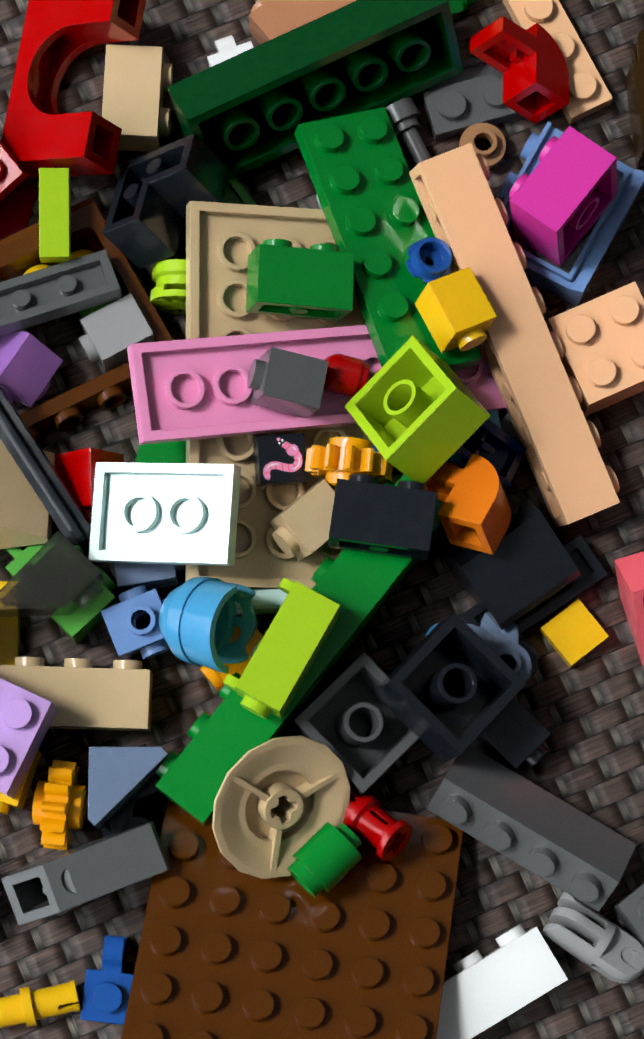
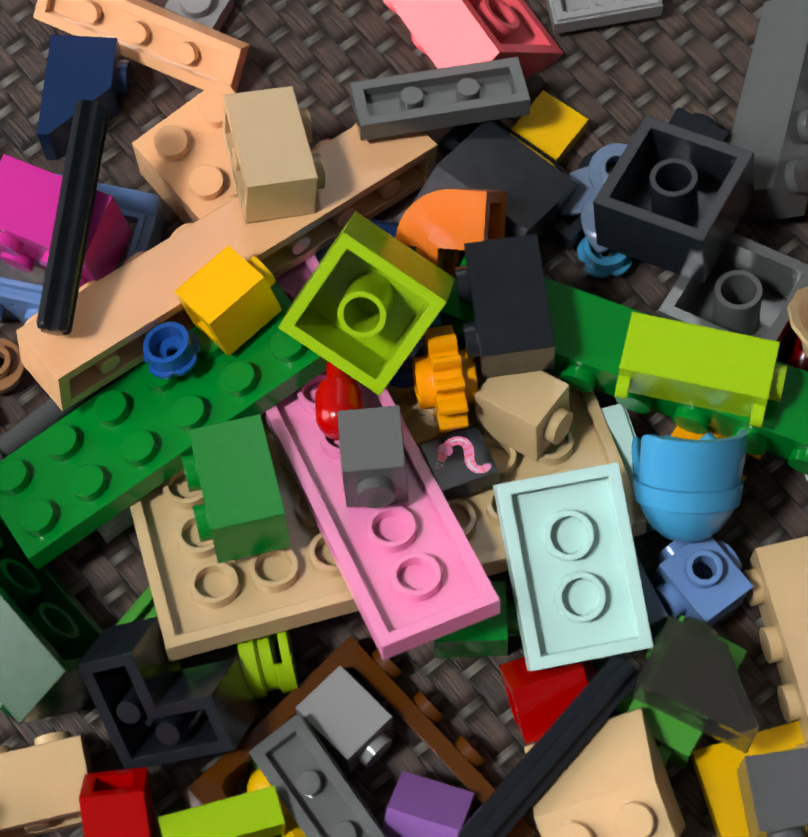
camera: 100 degrees left, 10 degrees down
none -> black axle [36,100,110,336]
none -> tan brick [222,86,325,223]
none -> dark grey plate [350,57,531,141]

